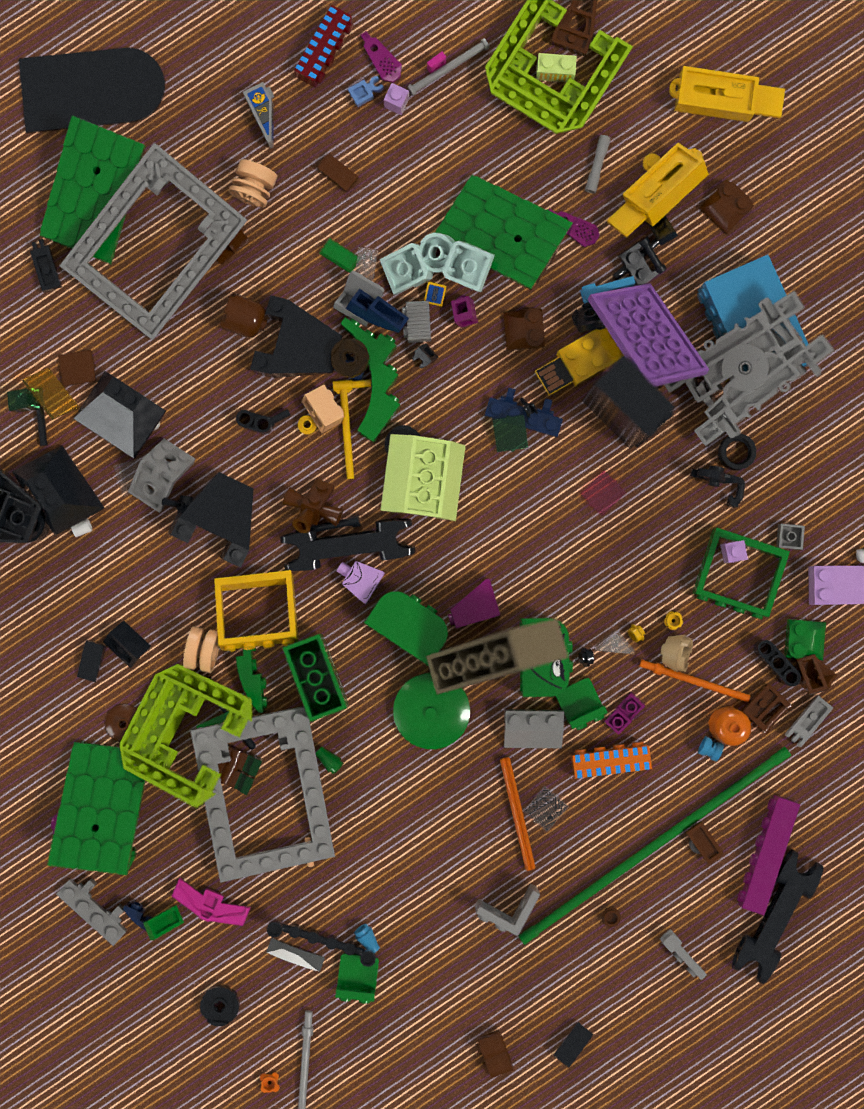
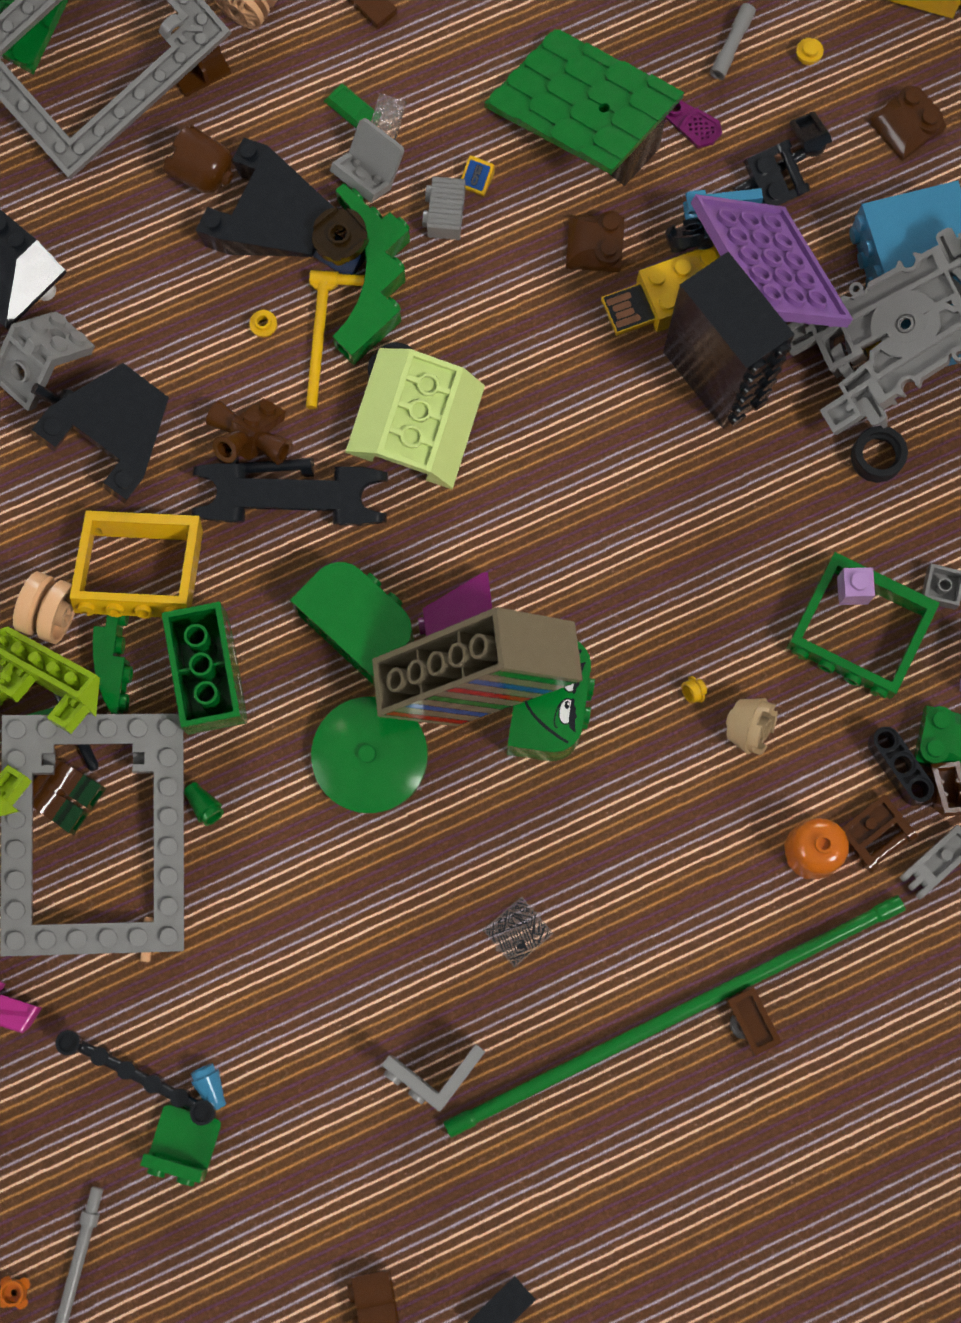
camera: 15 degrees right, 10 degrees down
black beam [236,409,291,435] -> none
dark grey sticker [267,938,325,971] -> none
light nougat brick [302,385,344,433] -> none
lavender torso [336,561,385,604] -> none
dark blue slope [346,288,409,332] -> none
light aqua plate [380,233,495,295] -> none
black tile [412,343,438,369] -> none
magenta brick [451,295,479,328] -> none
dark blue hinge [484,388,563,438] -> none
clear green piece [492,414,528,452] -> none
orange axle [500,757,535,871] -> none
light grey slope [504,709,564,749] -> none
black hand [520,398,538,418] -> none
green bracket [556,678,608,731] -> none
orange brick [571,741,652,779] -> none
black plate [578,648,594,667] -> none
clear pink piece [581,471,626,516] -> none
clear slope [594,629,635,654] -> none
reddish brown plate [601,907,621,927] -> none
magenta slope [605,692,645,735] -> none
yellow piece [607,143,709,238] -> none
orange bar [639,659,751,702] -> none
light grey plate [660,929,707,980] -> none
yellow plate [664,611,683,630] -> none
black animal [690,466,745,508] -> none
dark azure wheel [698,736,724,762] -> none
black piece [732,849,823,984] -> none
magenta brick [737,795,801,915] -> none

